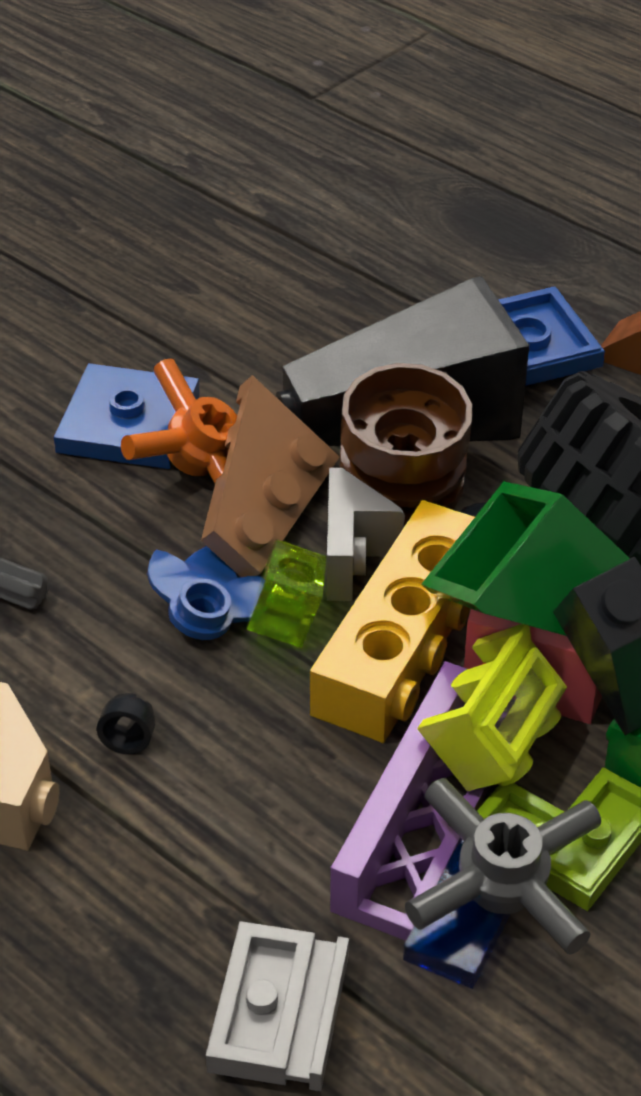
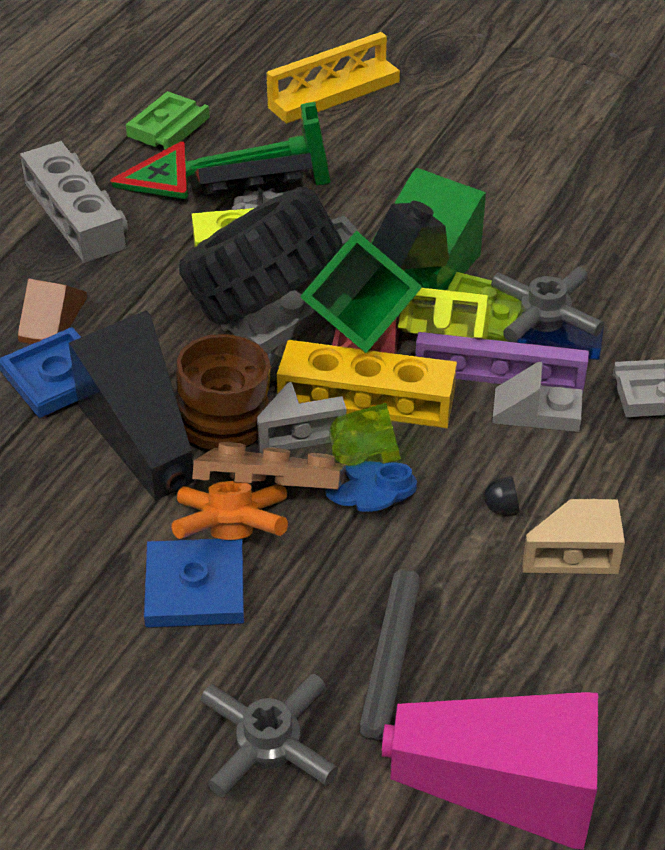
camera: 105 degrees left, 0 degrees up
none -> light grey slope [492,362,582,432]

